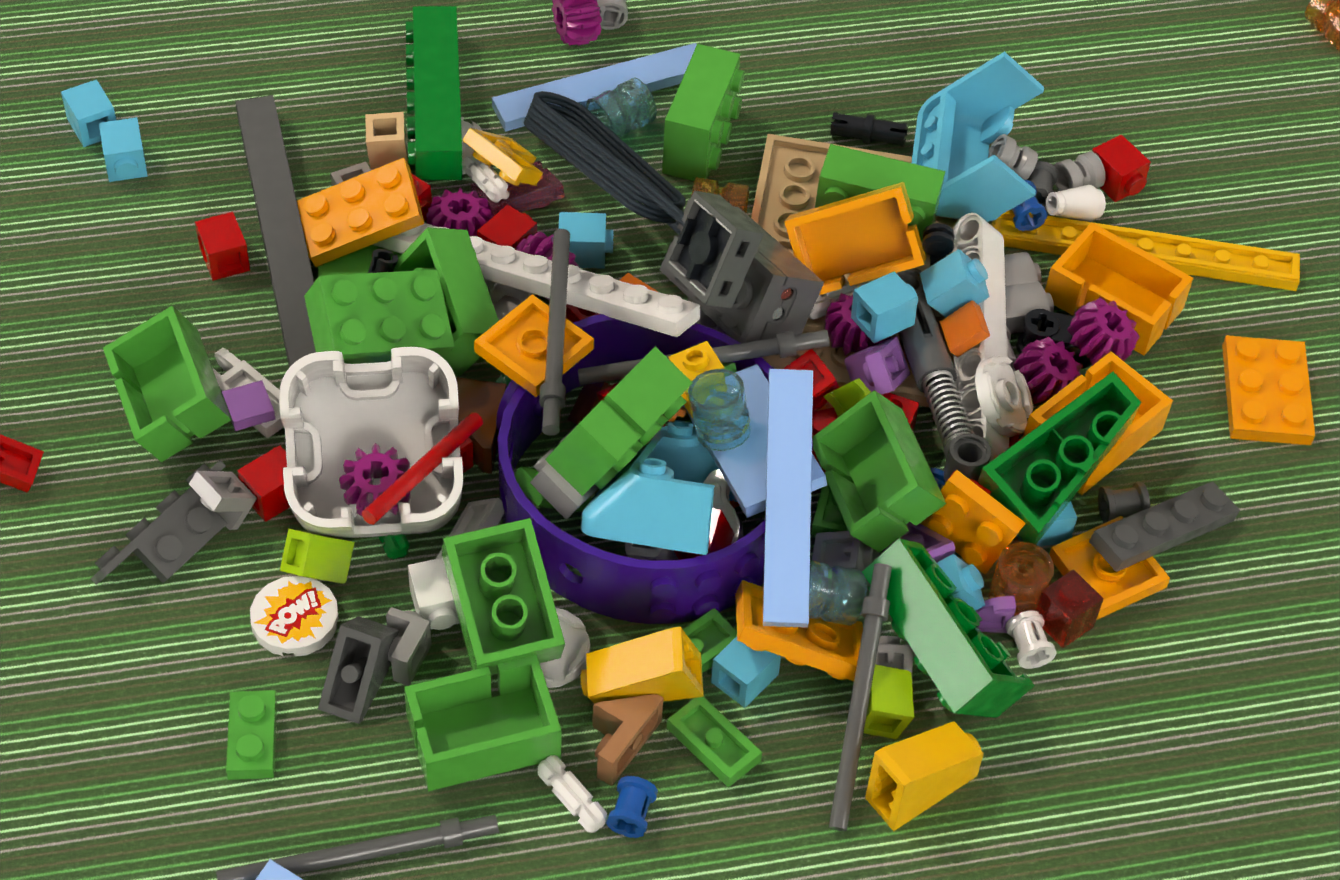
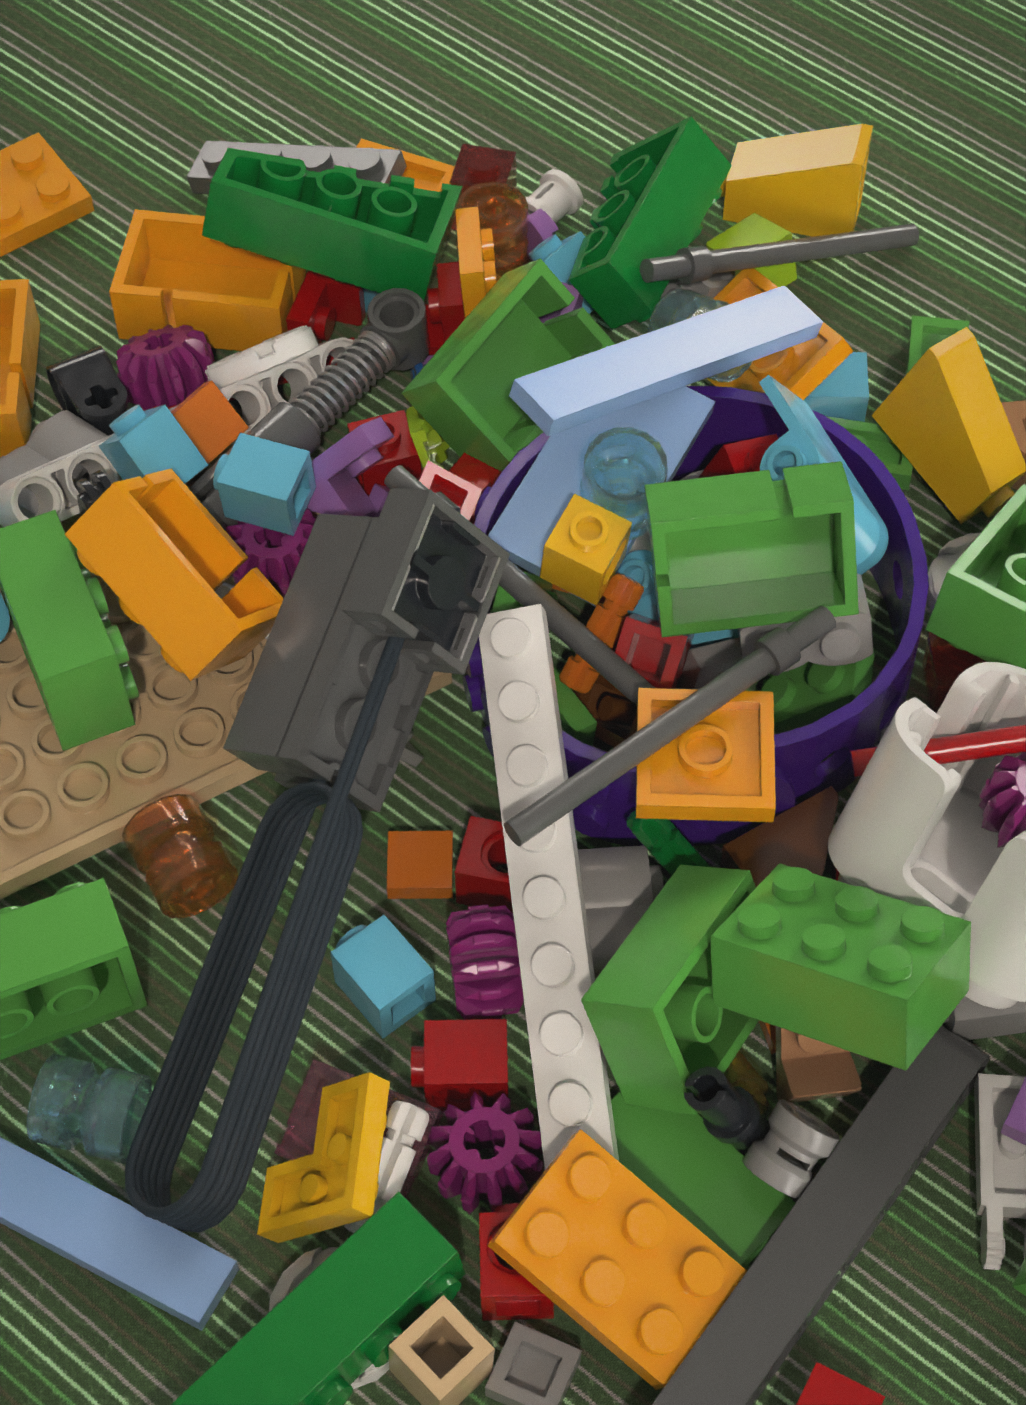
camera: 125 degrees left, 5 degrees up
magenta gear [1067,297,1140,366] -> none

